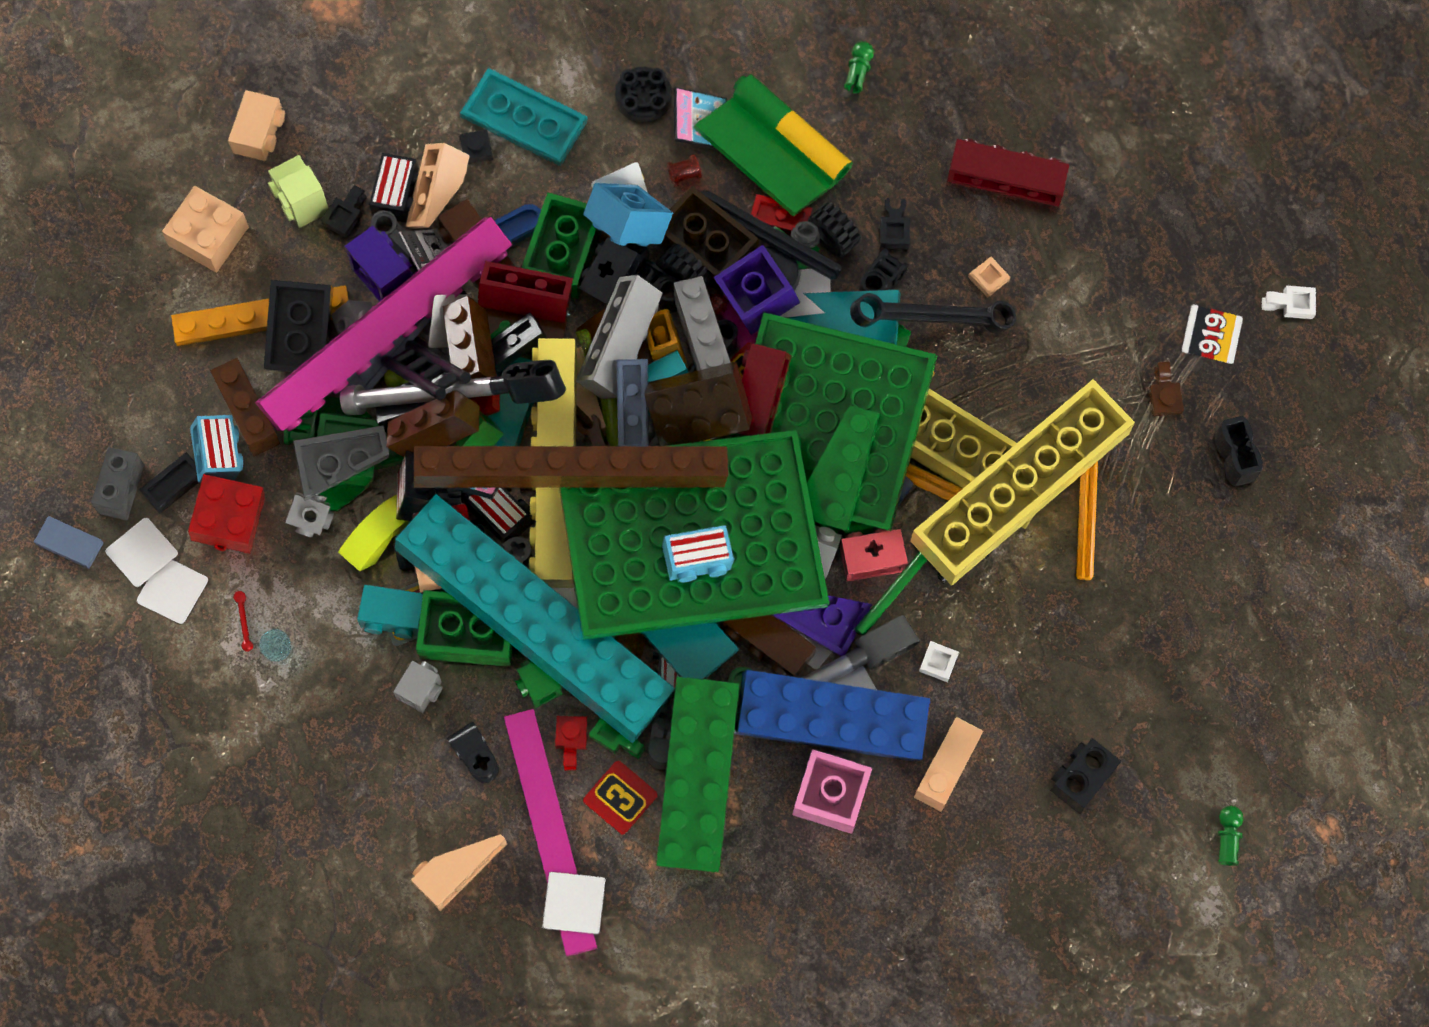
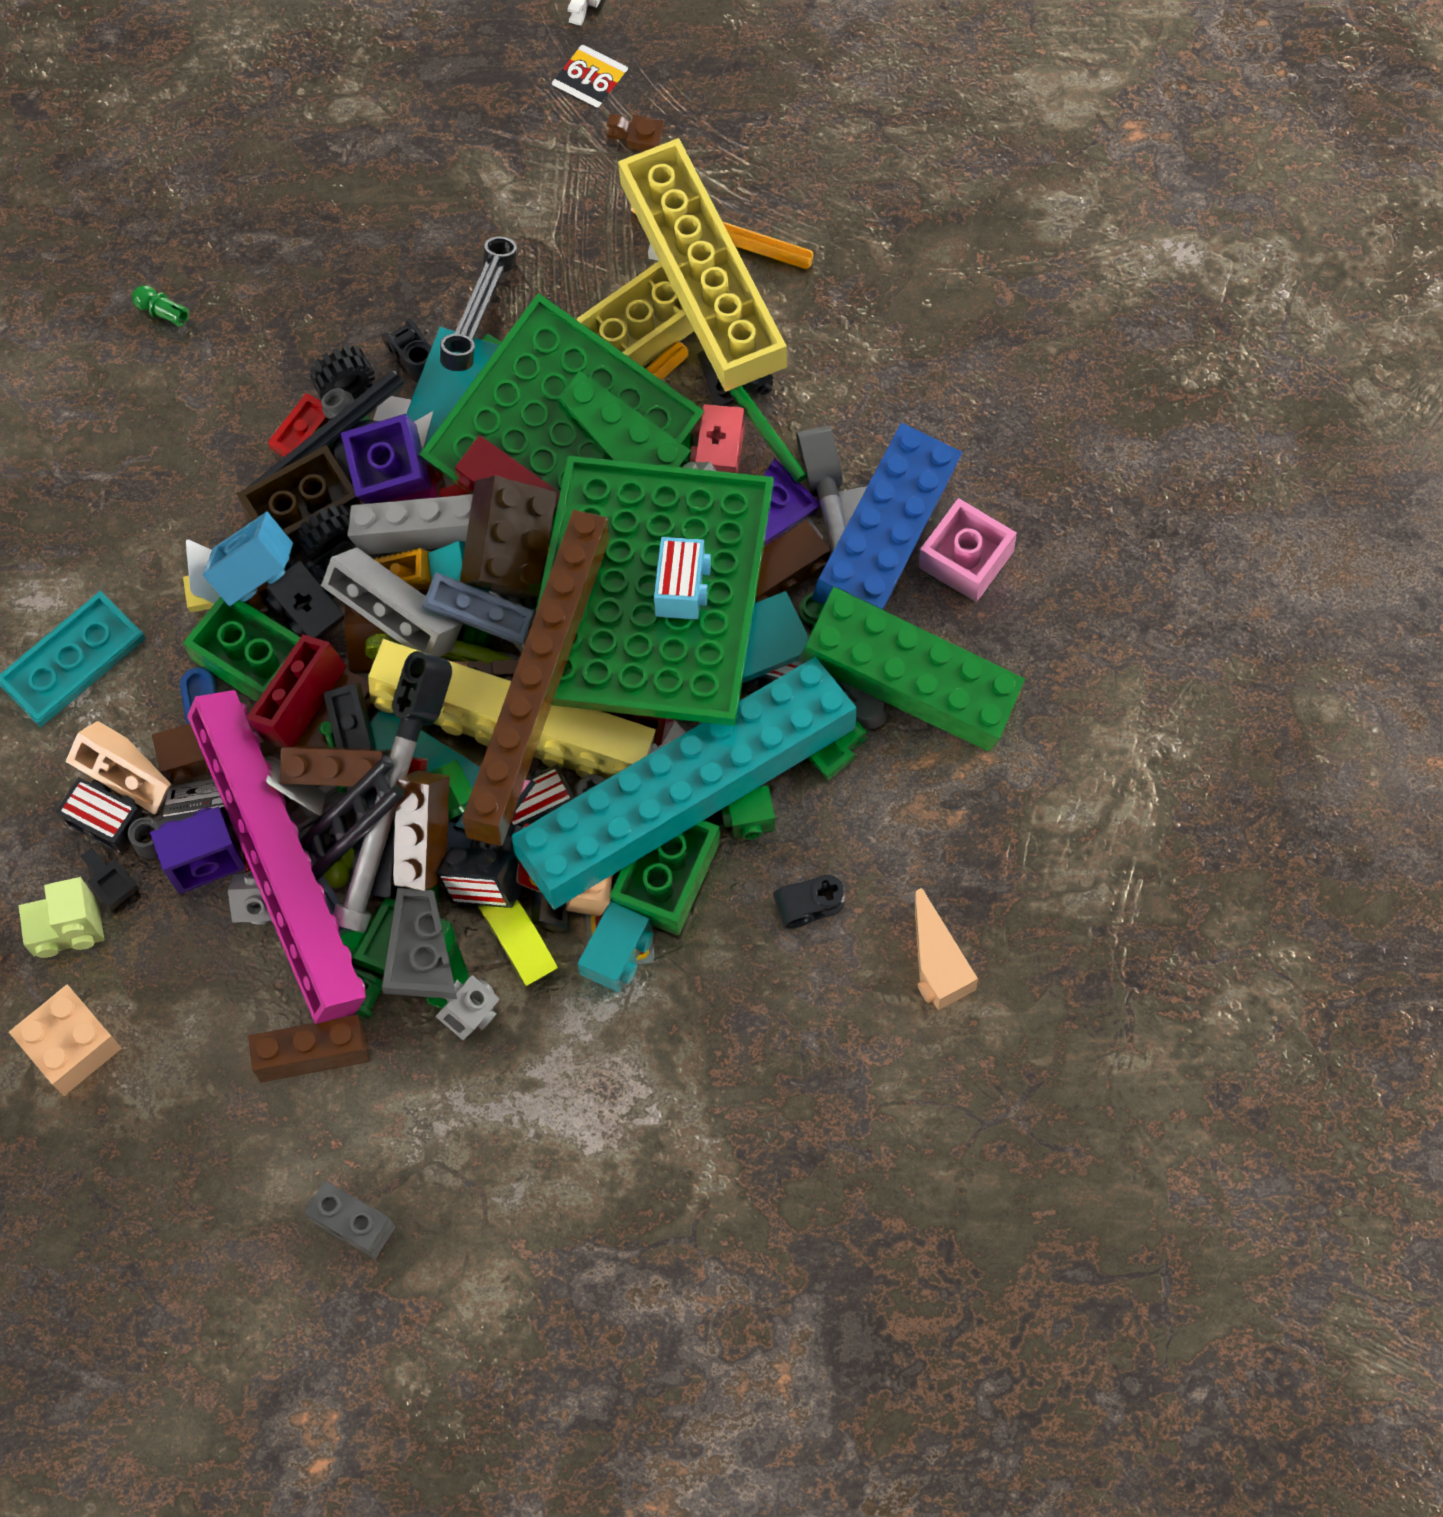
camera: 65 degrees left, 5 degrees down
sand blue tile [34,516,104,569] -> none
white sticker [105,518,178,587] -> none
white sticker [137,560,208,624] -> none
black tile [139,452,198,514] -> none
light orange plate [171,285,349,346] -> none
red brick [188,474,265,554] -> none
brick [190,415,243,483] -> none
red hinge [233,591,253,652] -> none
clear light blue tile [259,629,292,661] -> none
black brick [263,280,334,373] -> none
light grey brick [394,661,443,713] -> none
black plate [459,129,493,164] -> none
dark pink tile [504,709,597,957] -> none
white sticker [543,872,605,934] -> none
red plate [555,716,588,771] -> none
sticker [583,761,658,835] -> none
black tile [615,67,672,122] -> none
clear red bush [667,154,702,187] -> none
piece [674,87,727,150] -> none
green door [694,75,853,217] -> none
black plate [880,198,910,249] -> none
light nougat slope [914,717,983,812] -> none
white plate [919,641,959,682] -> none
dark red brick [947,139,1070,207] -> none
light nougat tile [968,257,1010,298] -> none
black brick [1050,738,1122,814] -> none
black brick [1215,416,1263,487] -> none
green pin [1217,805,1244,866] -> none

